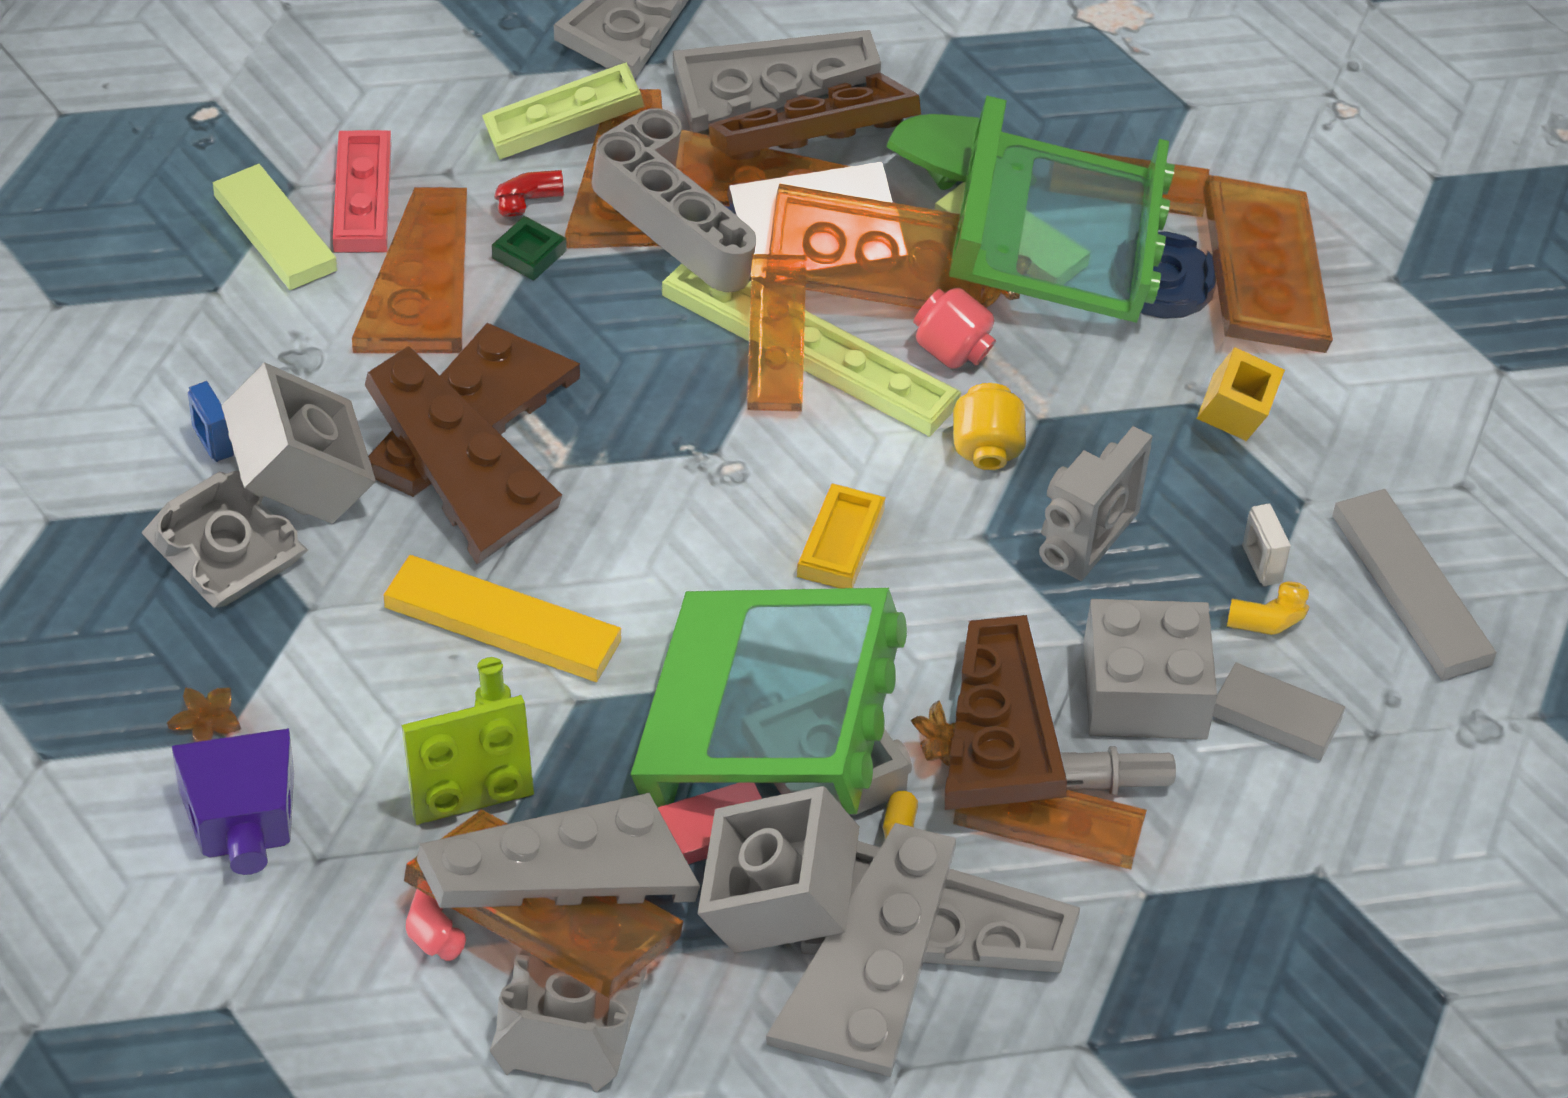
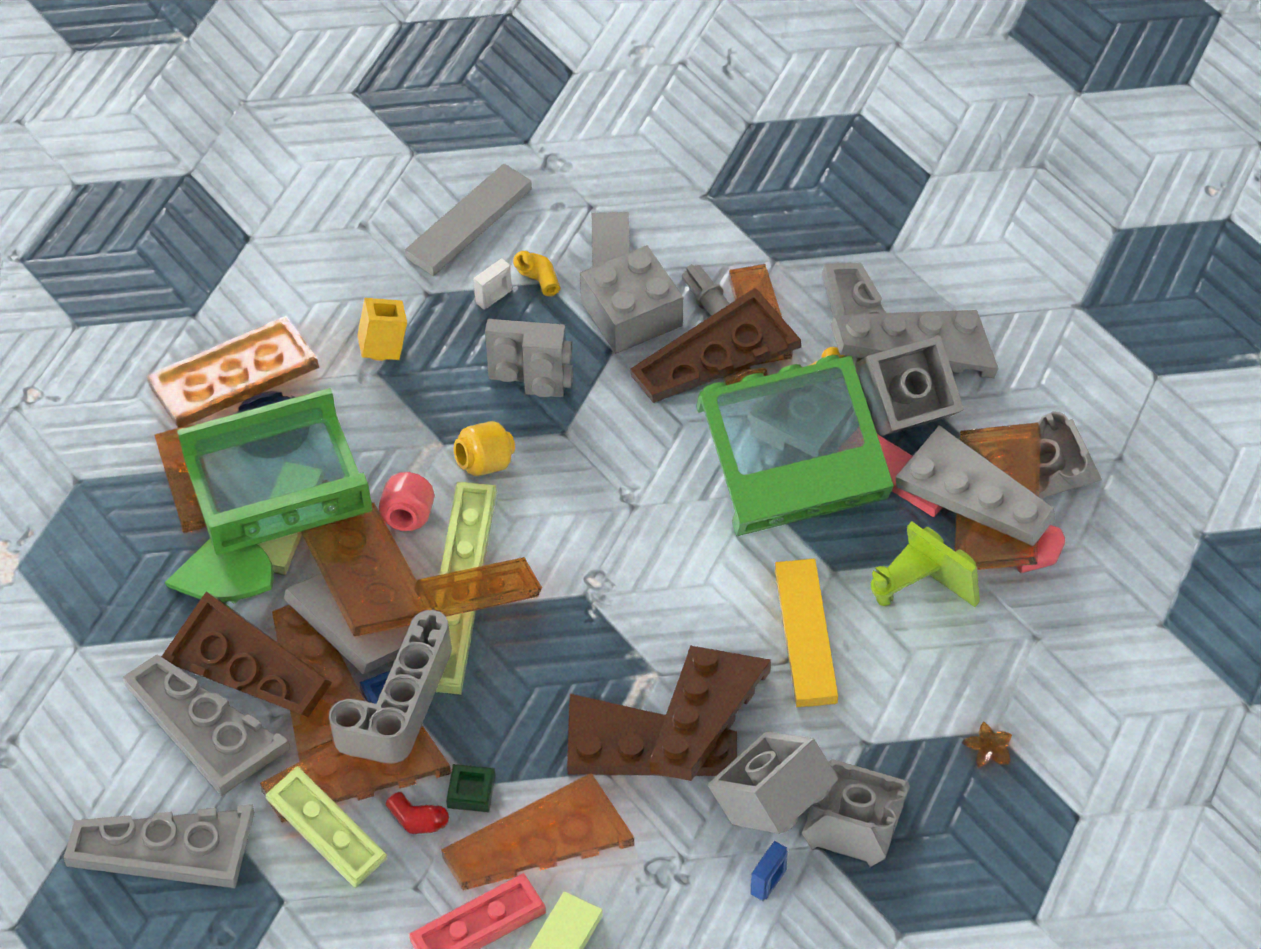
camera: 115 degrees left, 5 degrees up
dark purple torso [172,728,294,875] -> none
yellow tile [797,483,886,588] -> none

